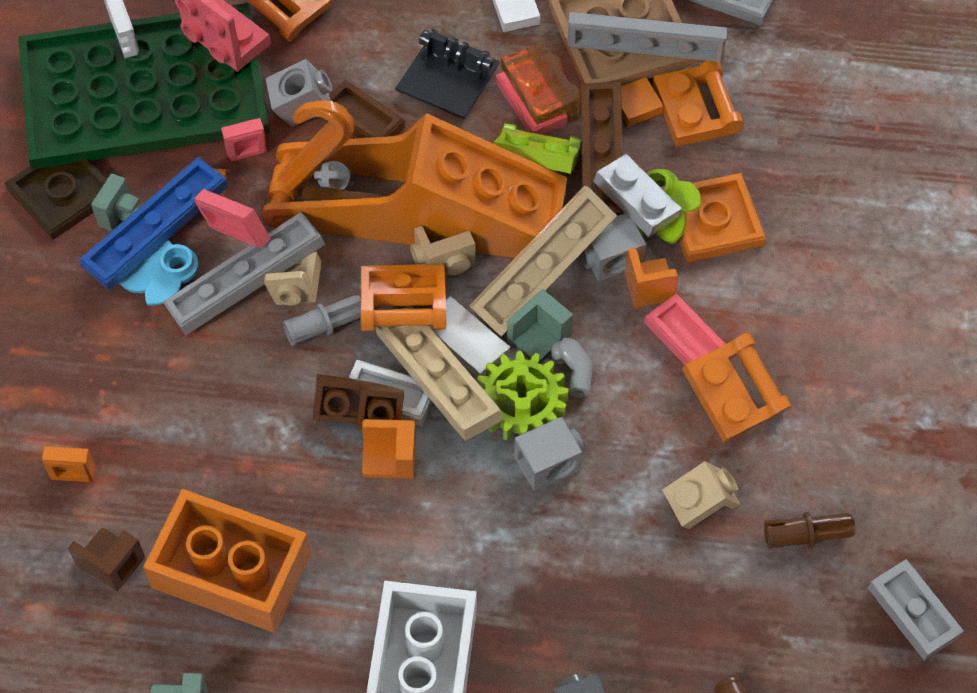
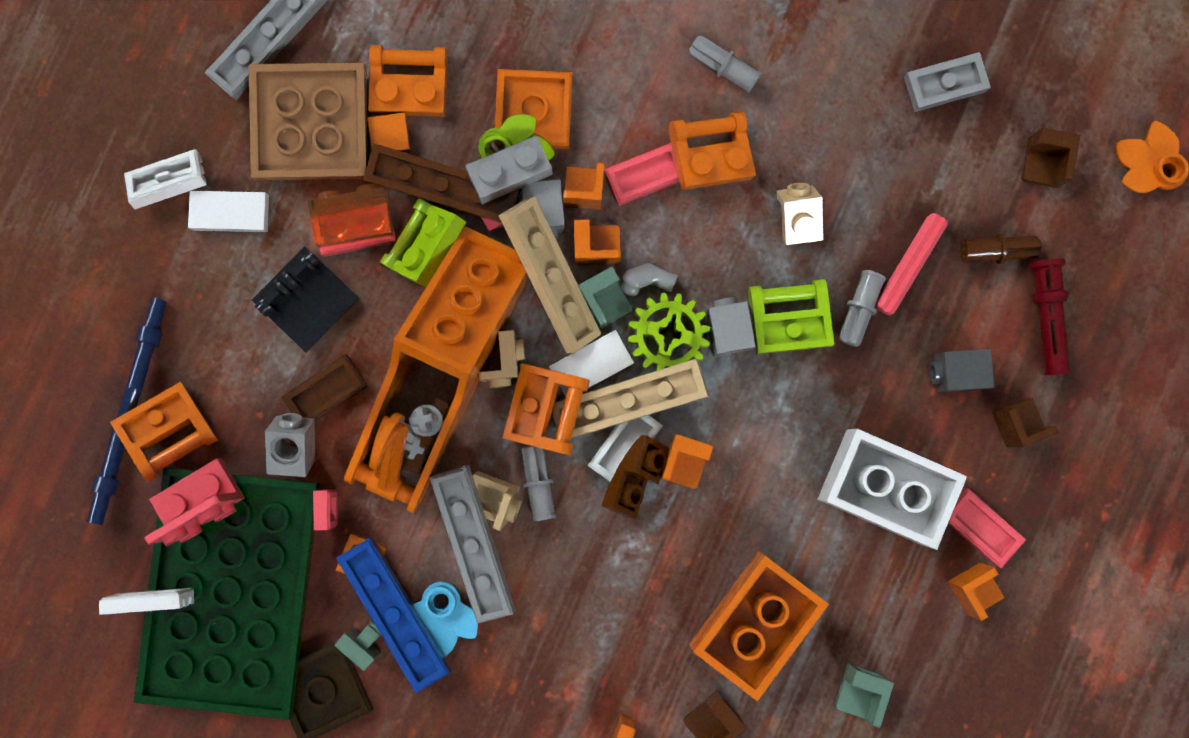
camera: 75 degrees left, 25 degrees up
coral tile [194,189,271,248] -> none
light grey tile [568,12,727,62] -> none
reddish brown axle [764,512,855,549] -> none
none -> light grey axle [409,405,444,437]
none -> orange panel [574,220,621,264]
none -> light grey axle [689,35,762,93]
none -> lime plate [748,279,834,355]
none -> light grey axle [839,270,886,347]
none -> coral axle [875,213,948,316]

